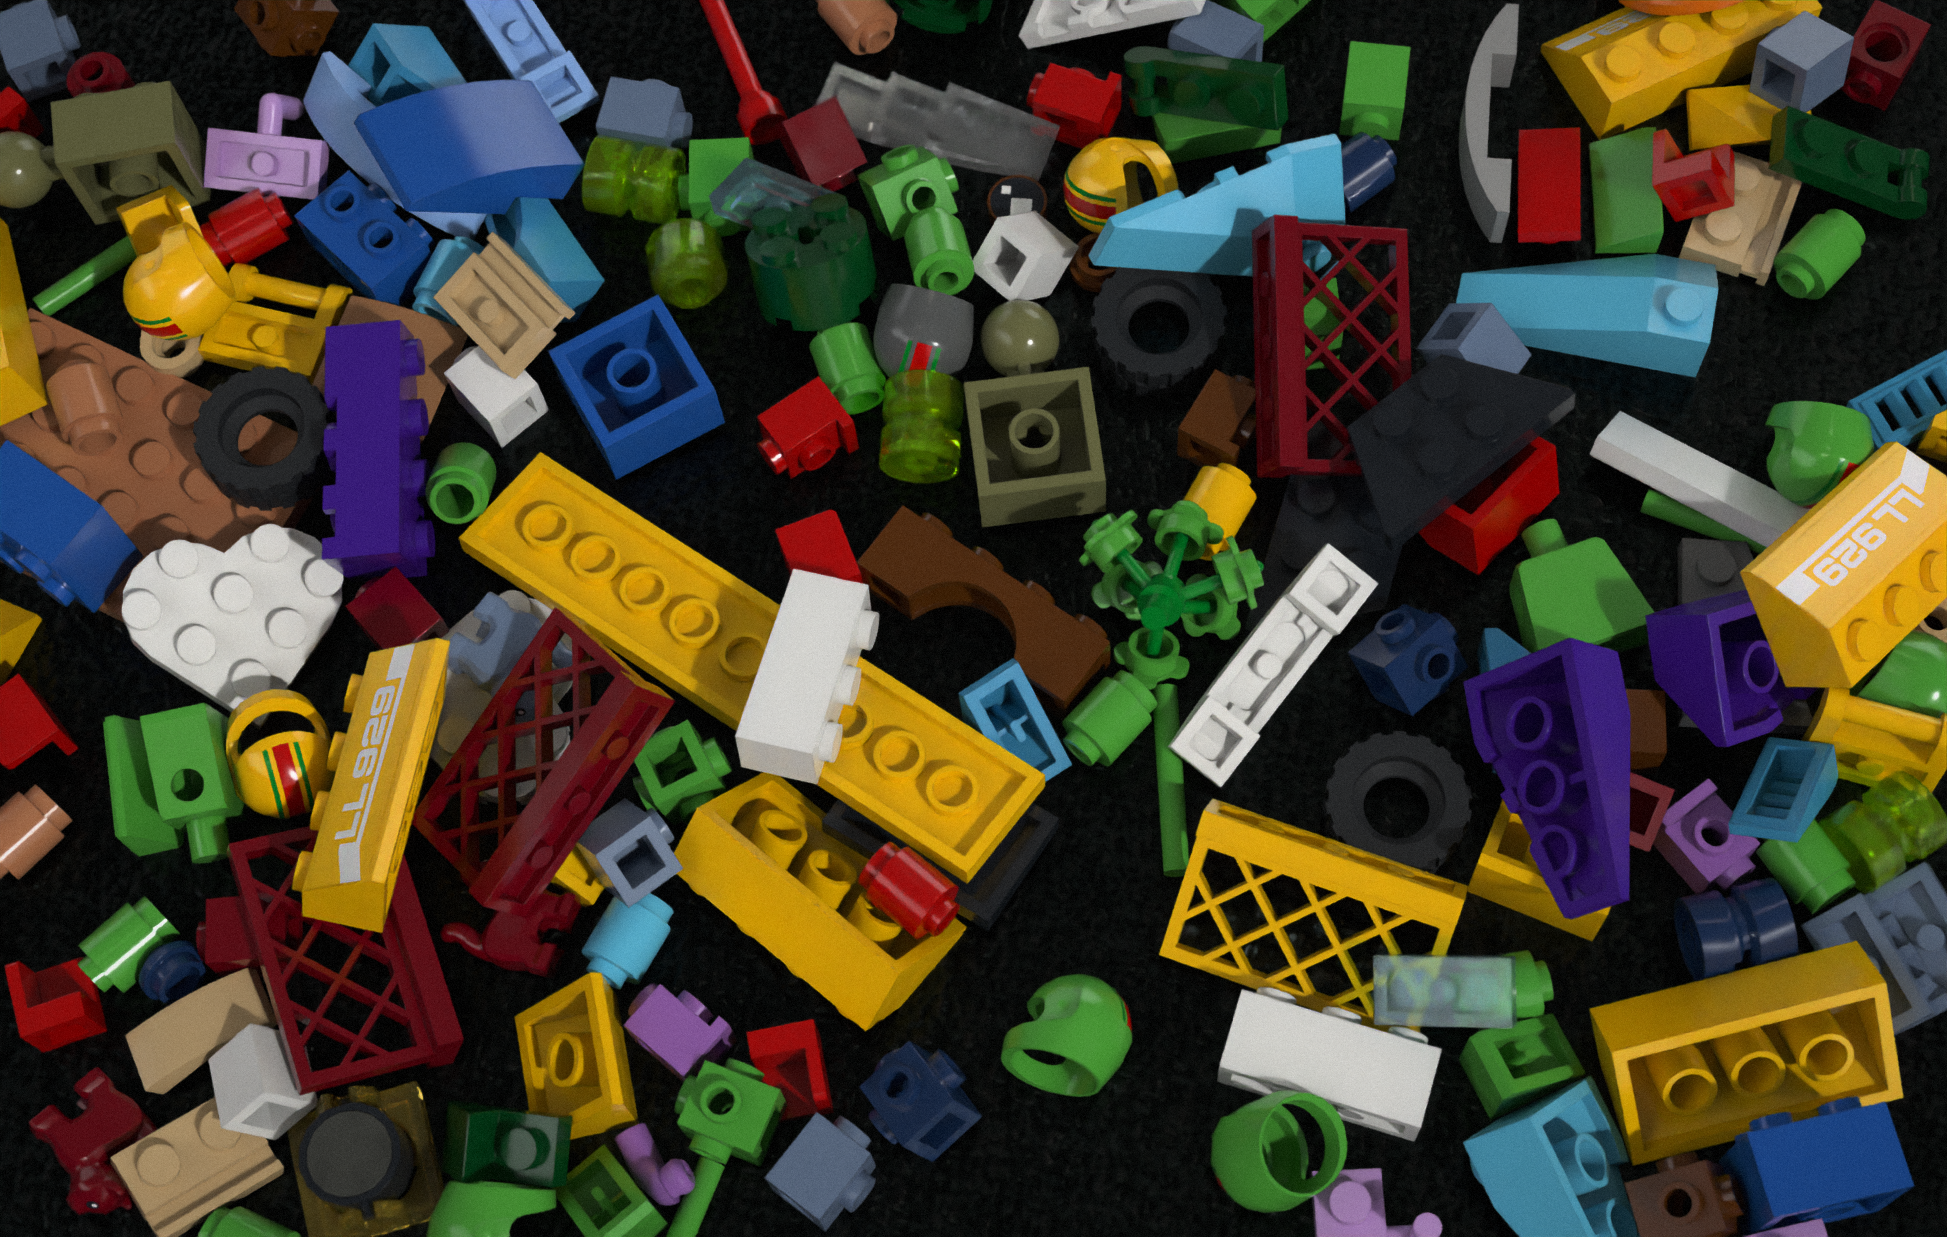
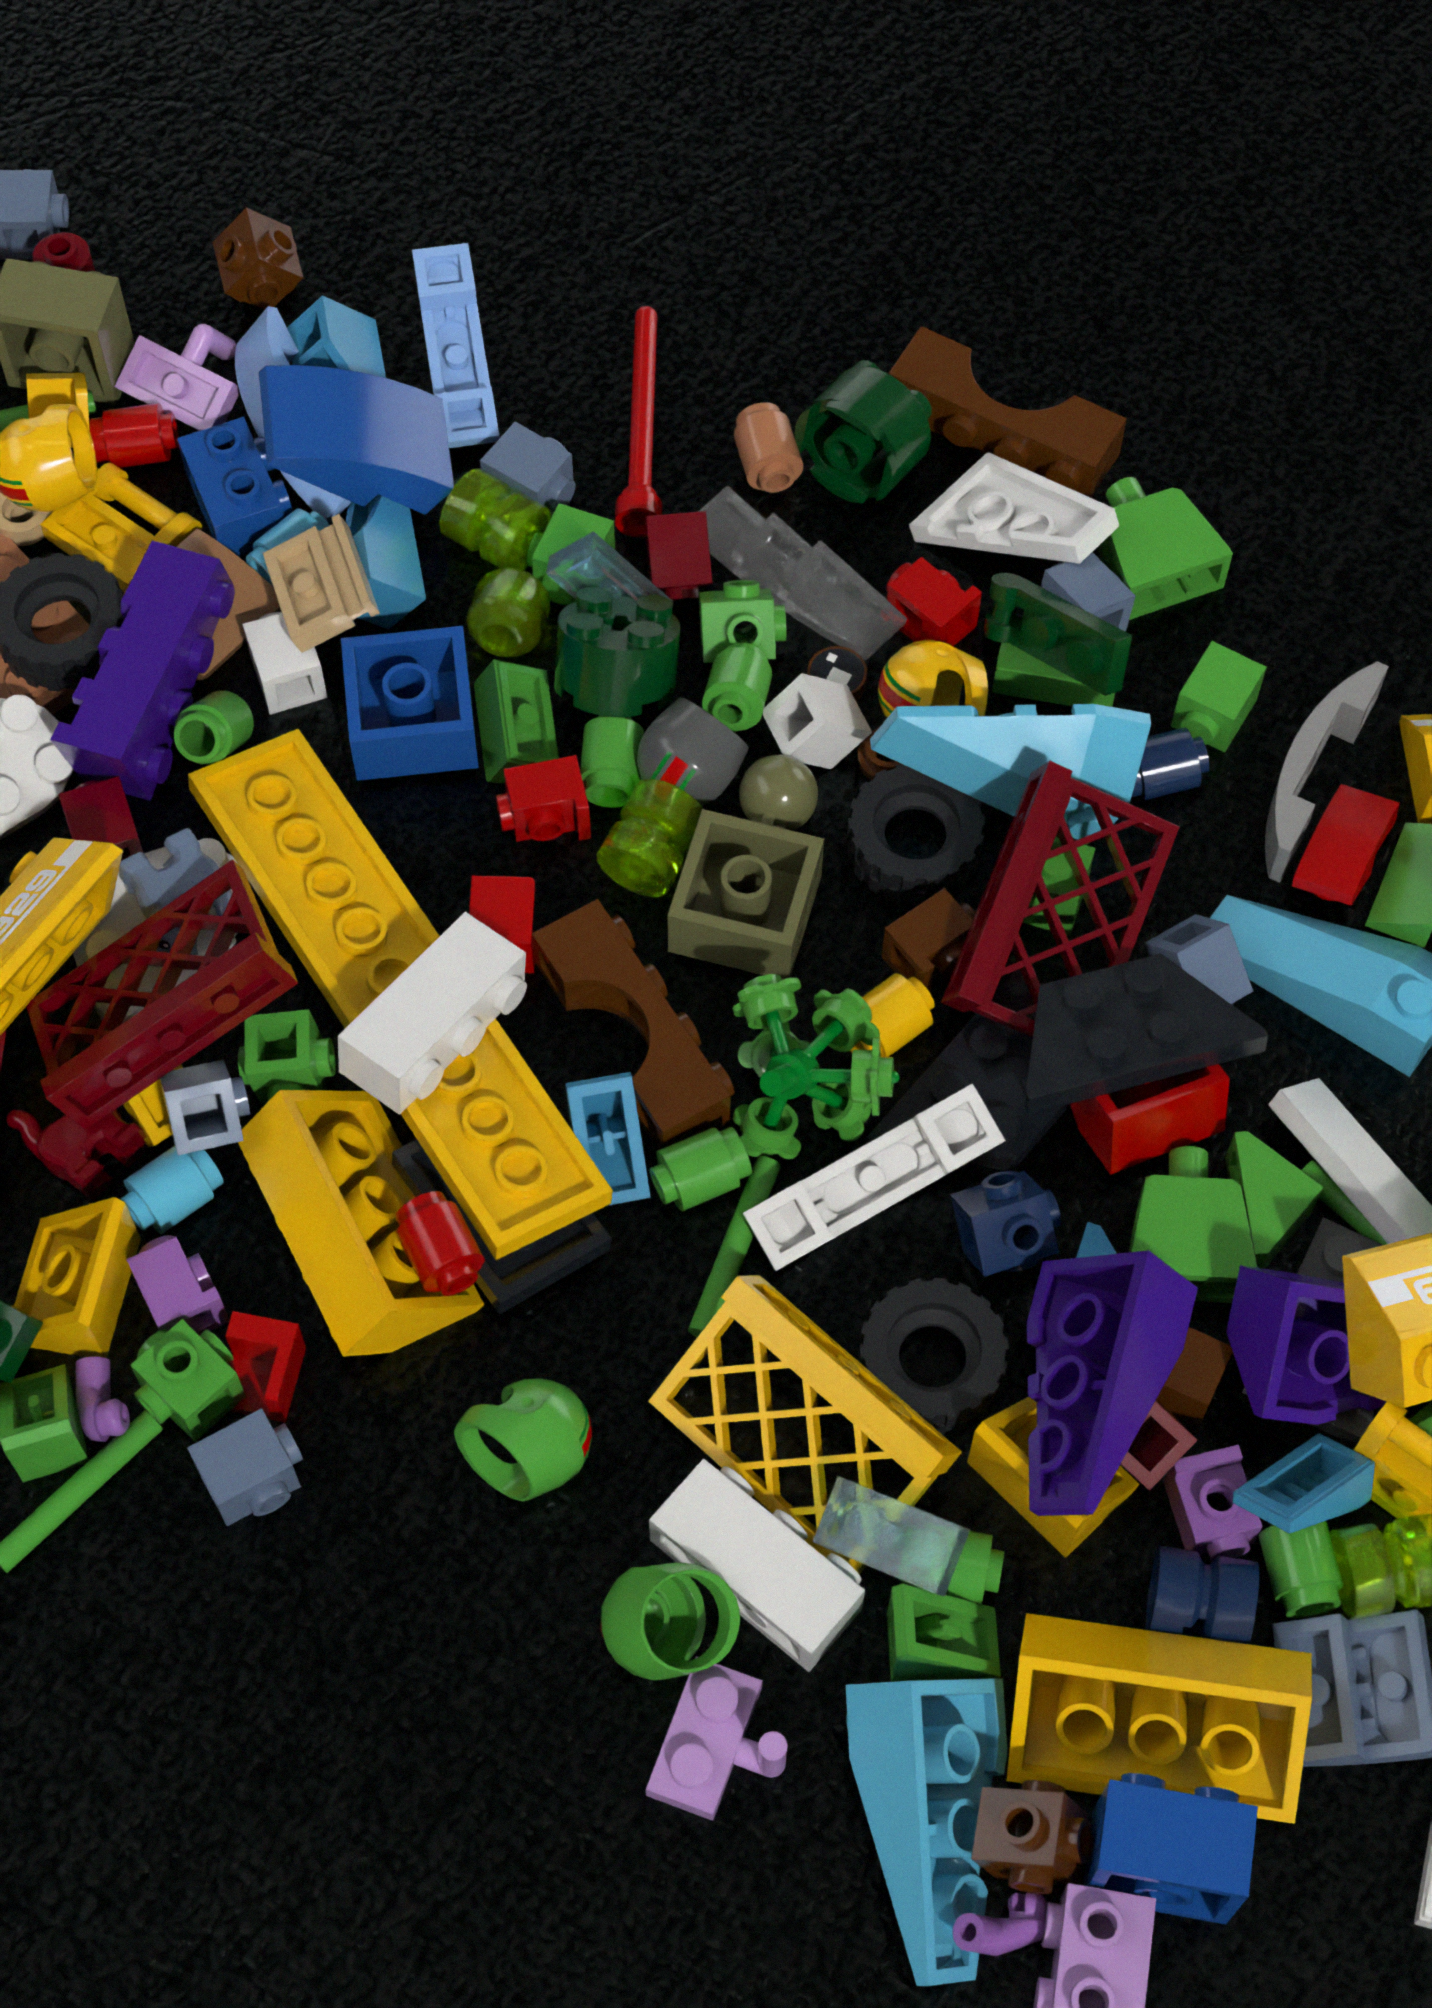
camera: 15 degrees right, 5 degrees down
dark blue brick [859,1041,982,1162] -> none
none -> bright green slope [474,659,559,783]
none -> bright green slope [1225,1131,1323,1269]

